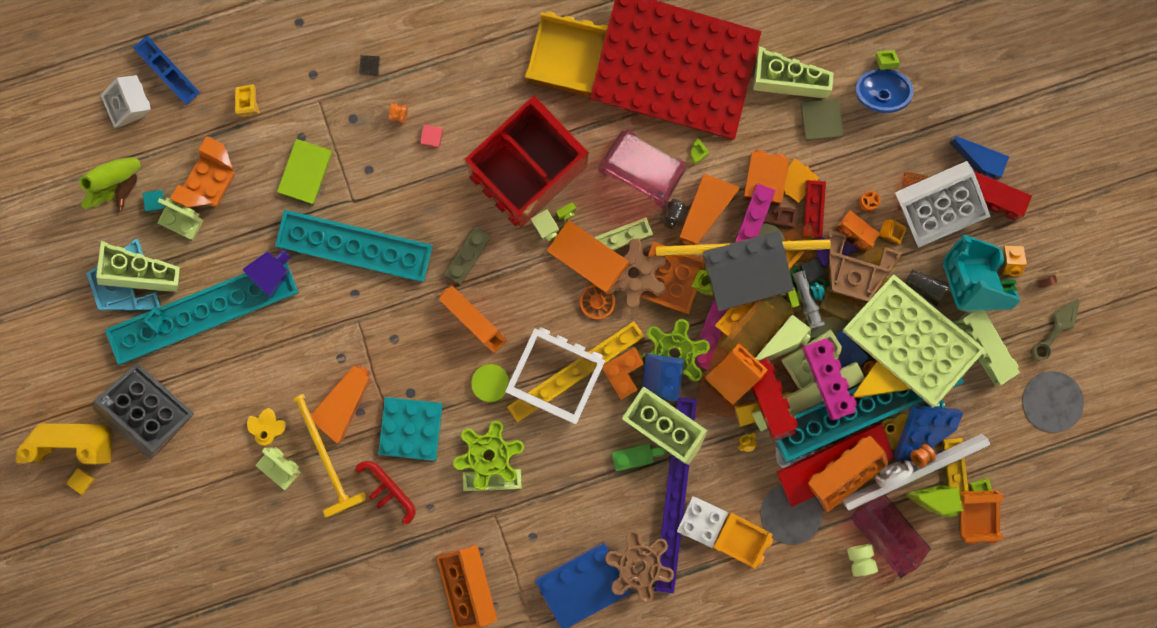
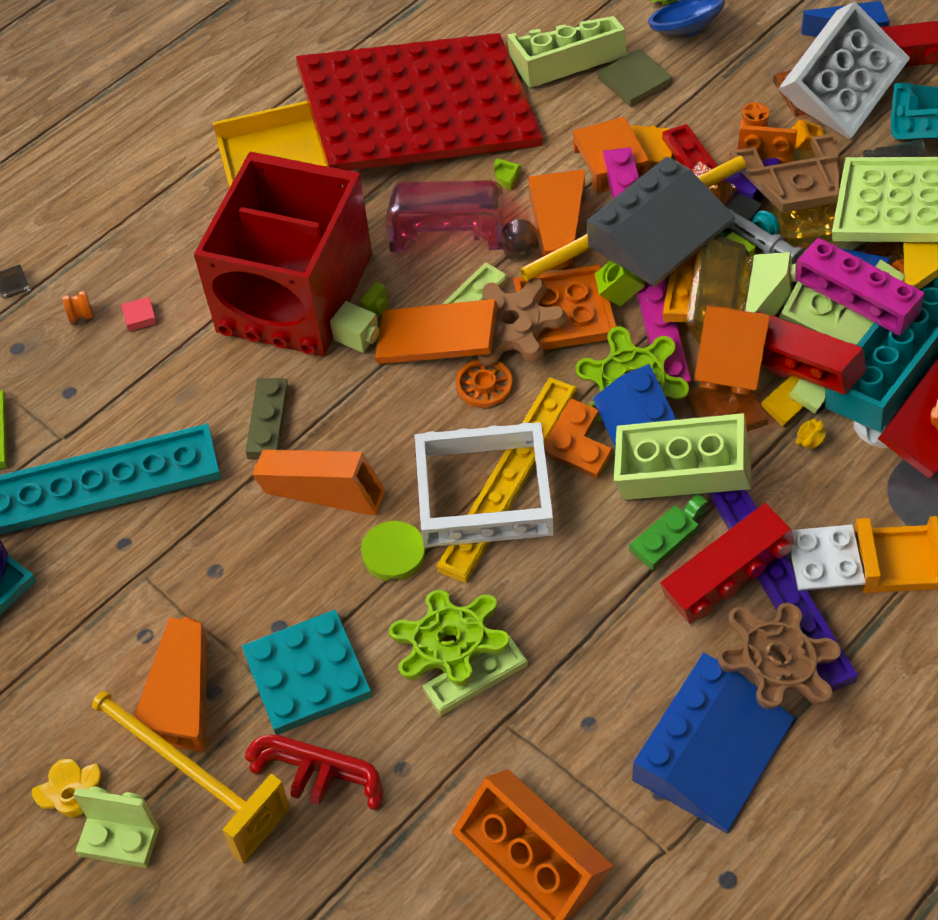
camera: 20 degrees left, 30 degrees down
none -> red brick [660,502,794,624]

